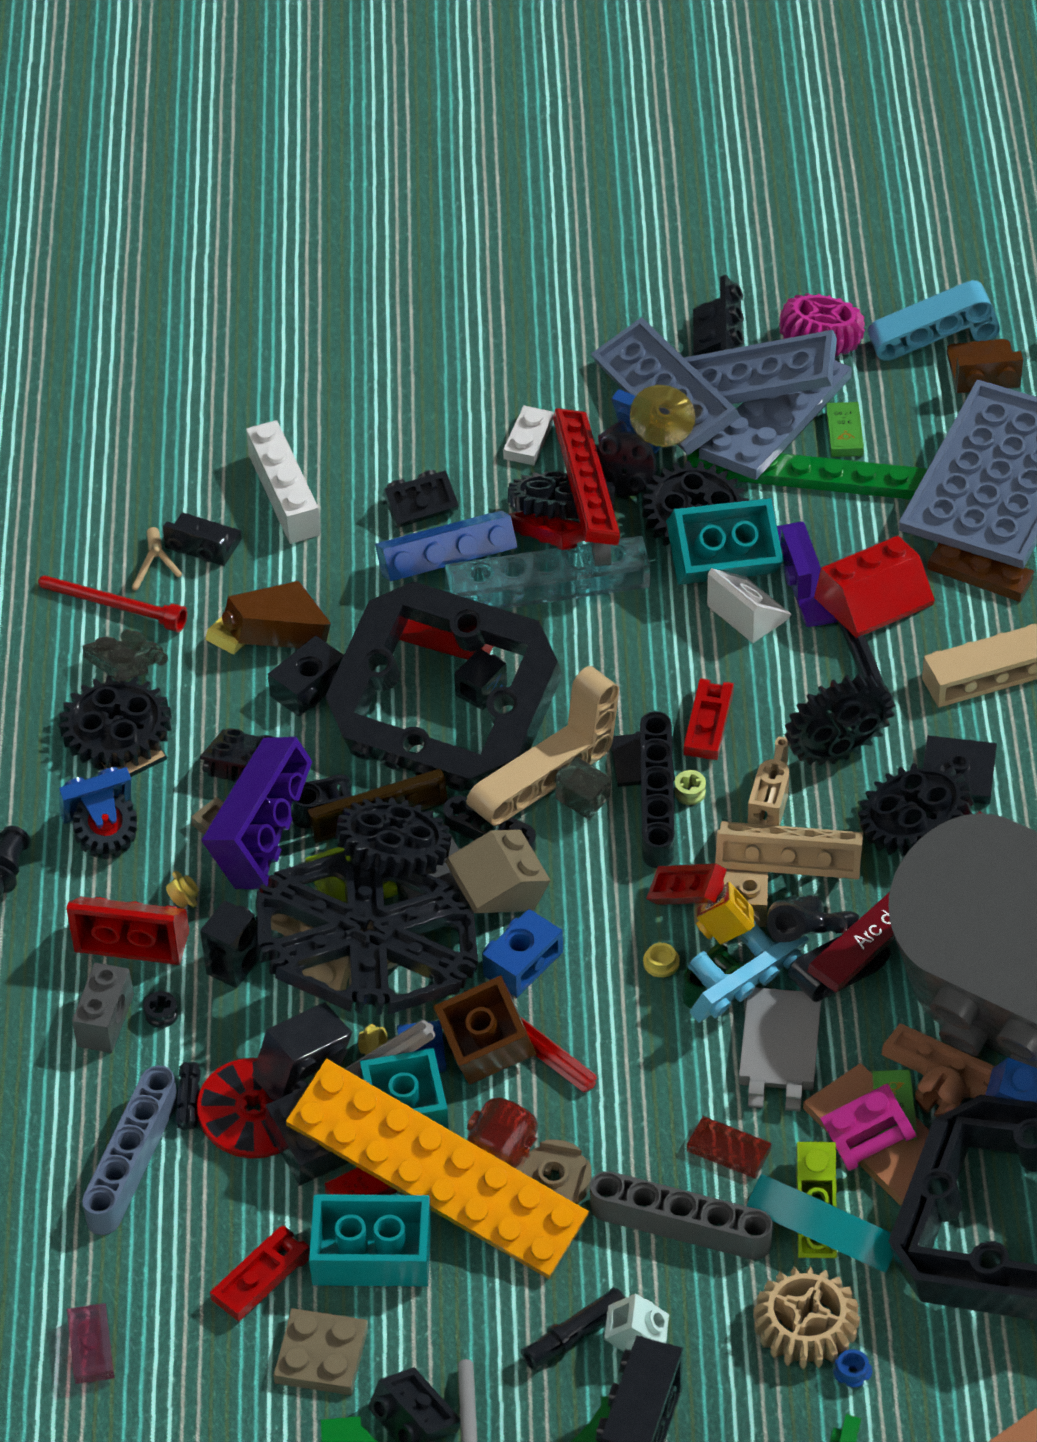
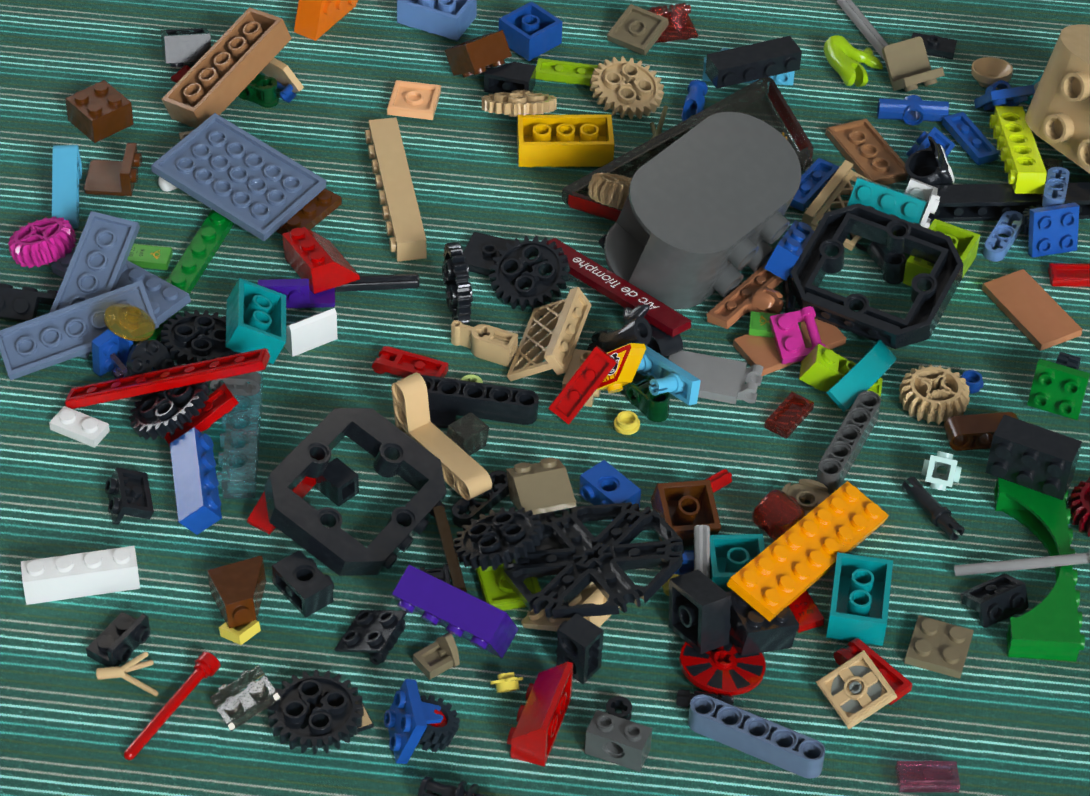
camera: 85 degrees left, 5 degrees down
none -> tan piece [816,650,898,729]
none -> reddish brown beam [944,412,1018,451]

